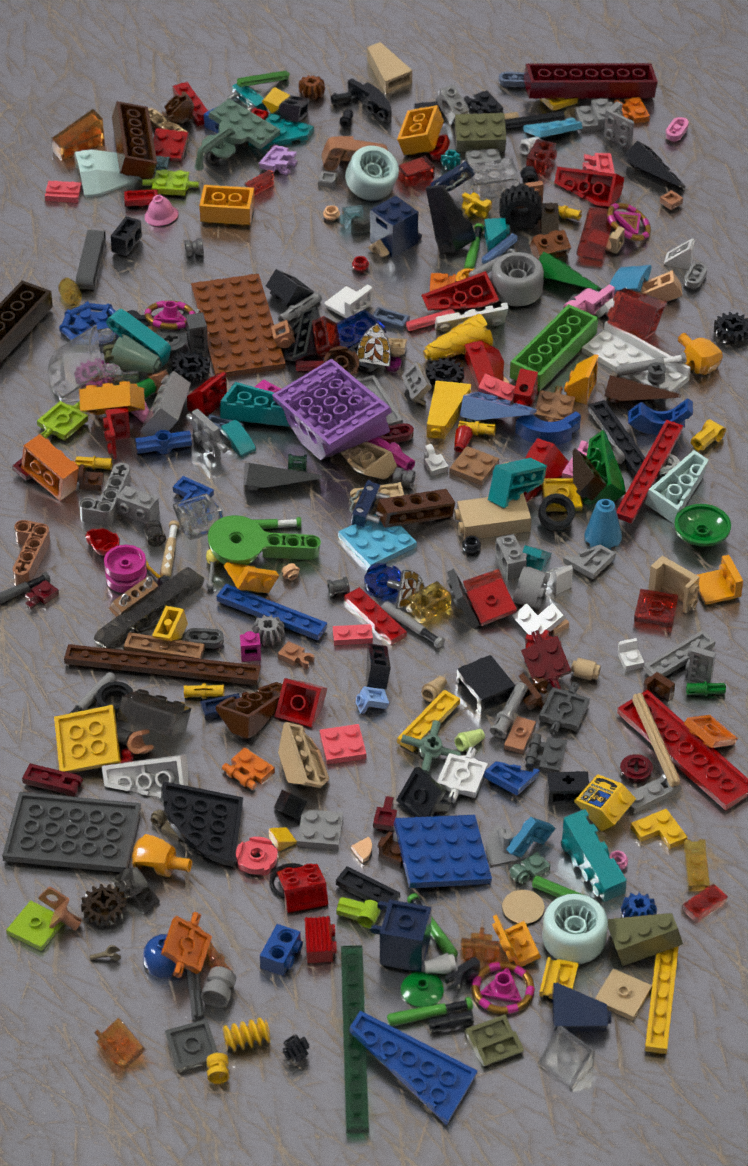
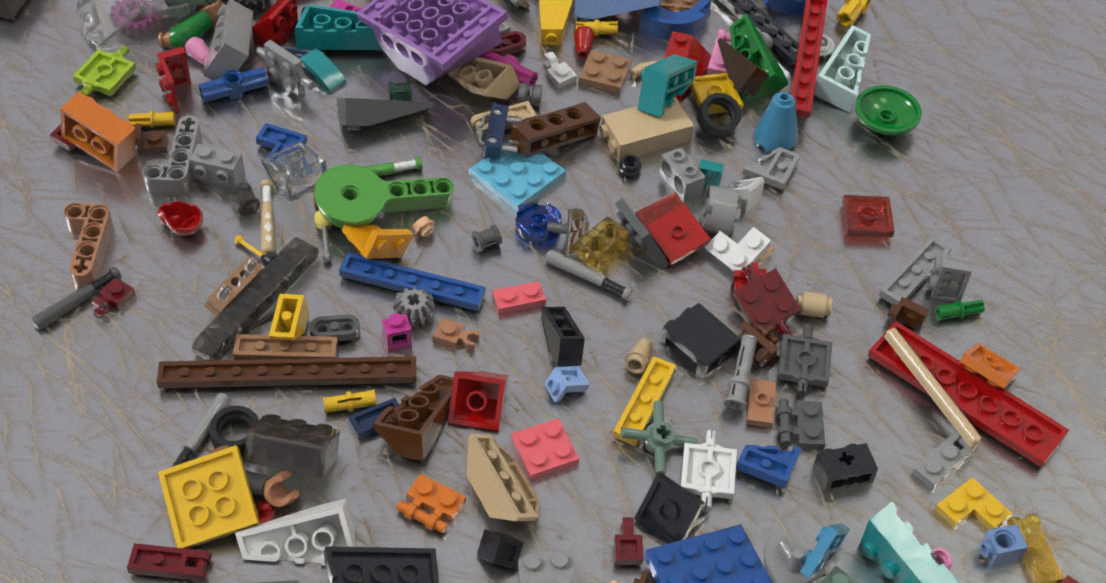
camera: 15 degrees left, 5 degrees up
light orange brick [79,381,145,415] -> none
dark pink wheel [104,544,147,593] -> none
red plate [344,587,407,645] -> none
yellowish green cone [454,729,485,752] -> none
yellow slope [574,774,636,831] -> none
white bracket [617,638,644,672] -> none
dark red gear [620,754,653,782] -> none
tan panel [648,555,700,613] -> none
light orange bracket [697,555,743,605] -> none
none -> medium blue brick [980,524,1028,567]

